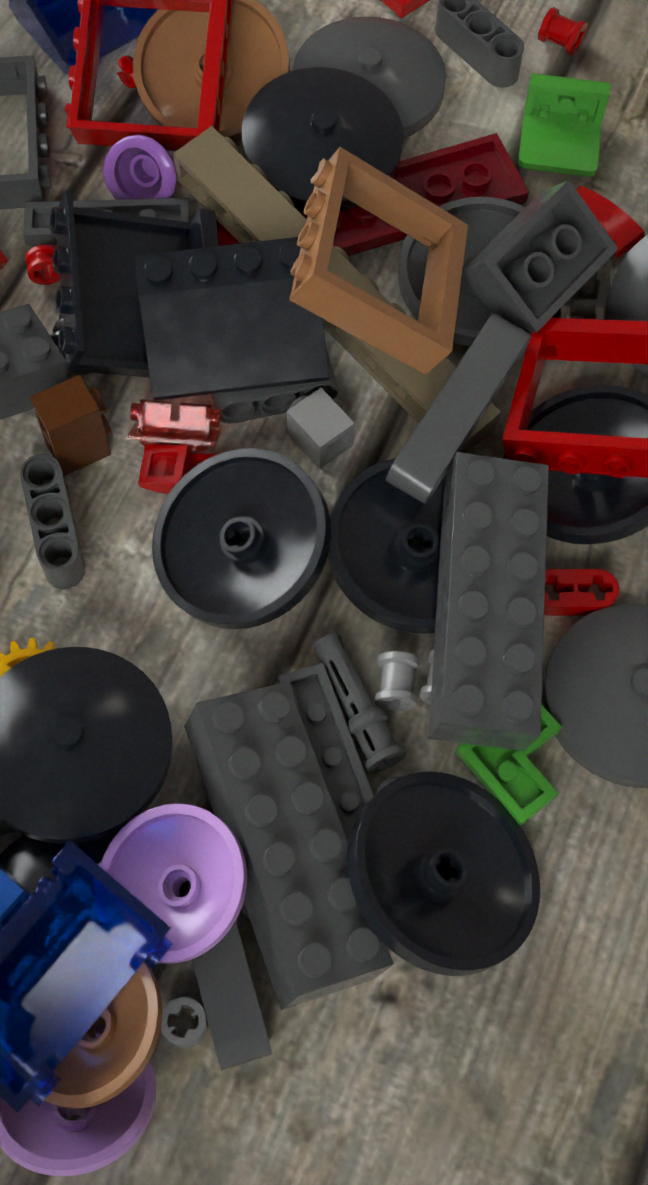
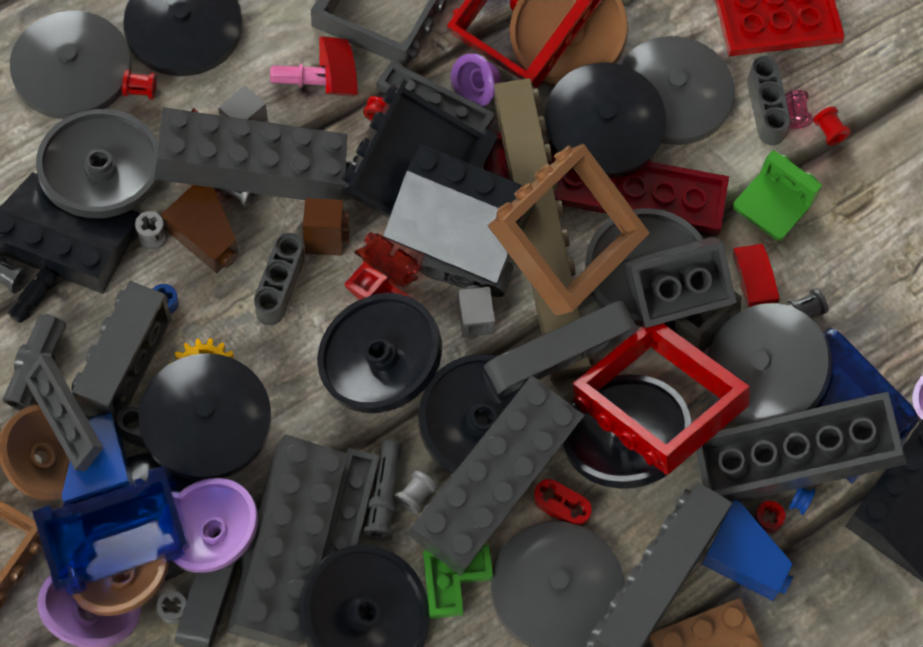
camera: 30 degrees right, 0 degrees up
none -> clear pink bush [785,90,813,129]

